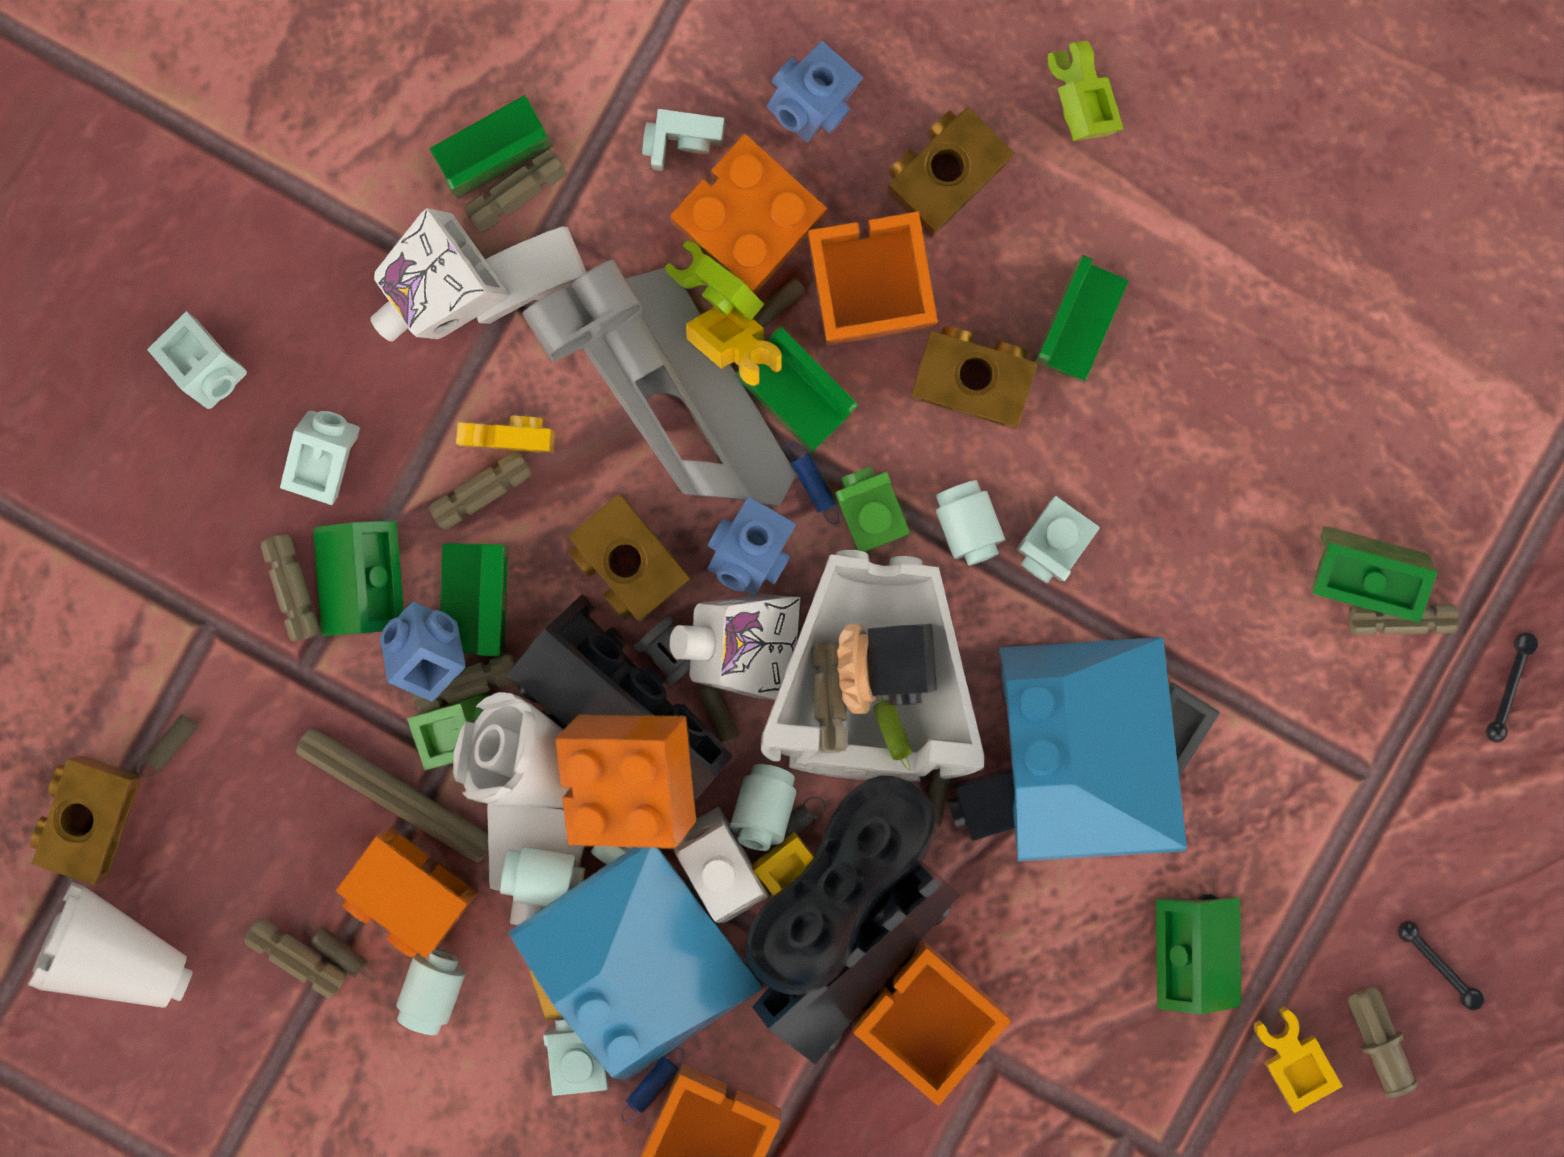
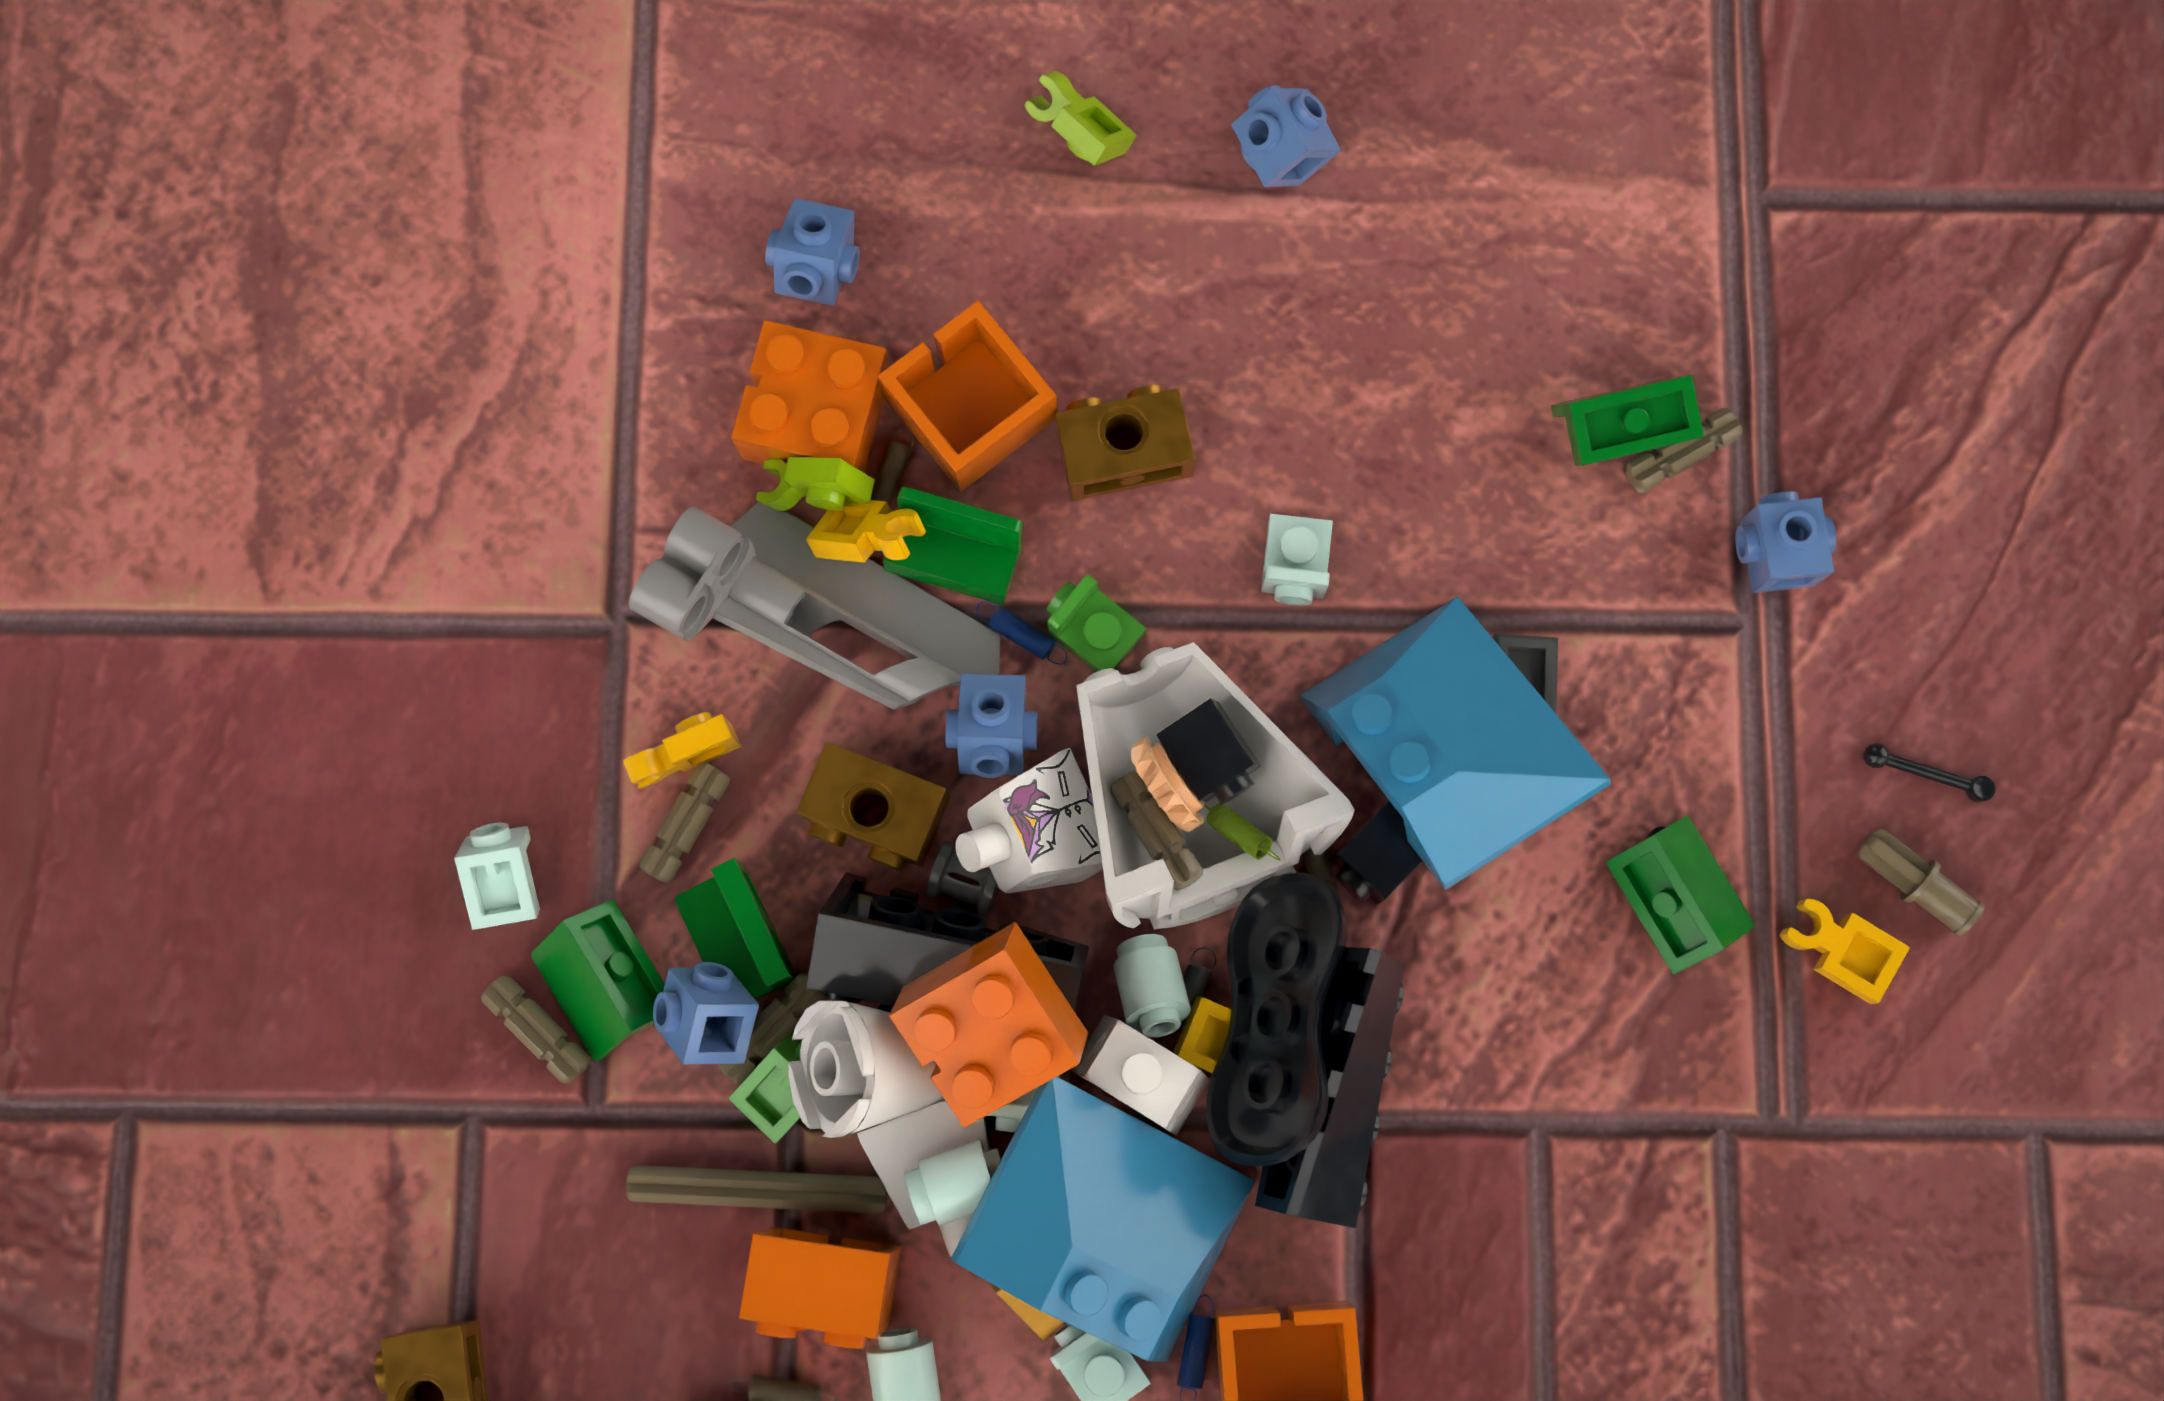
camera: 20 degrees left, 10 degrees down
dark tan piece [137,706,205,779] -> none
light aqua bracket [147,311,247,409] -> none
white torso [371,208,510,342] -> none
green panel [429,95,553,199] -> none
dark tan axle [465,149,566,232] -> none
white slope [477,226,587,324] -> none
light aqua bracket [642,109,725,171] -> none
dark tan piece [698,685,740,755] -> none
orange piece [852,940,1012,1107] -> none
pearl gold brick [887,106,1015,238] -> none
light aqua brick [936,480,1005,566] -> none
green panel [1033,255,1129,383] -> none
black hinge [1486,633,1538,743] -> none
none -> medium blue brick [1231,85,1342,187]
none -> medium blue brick [1735,491,1836,593]

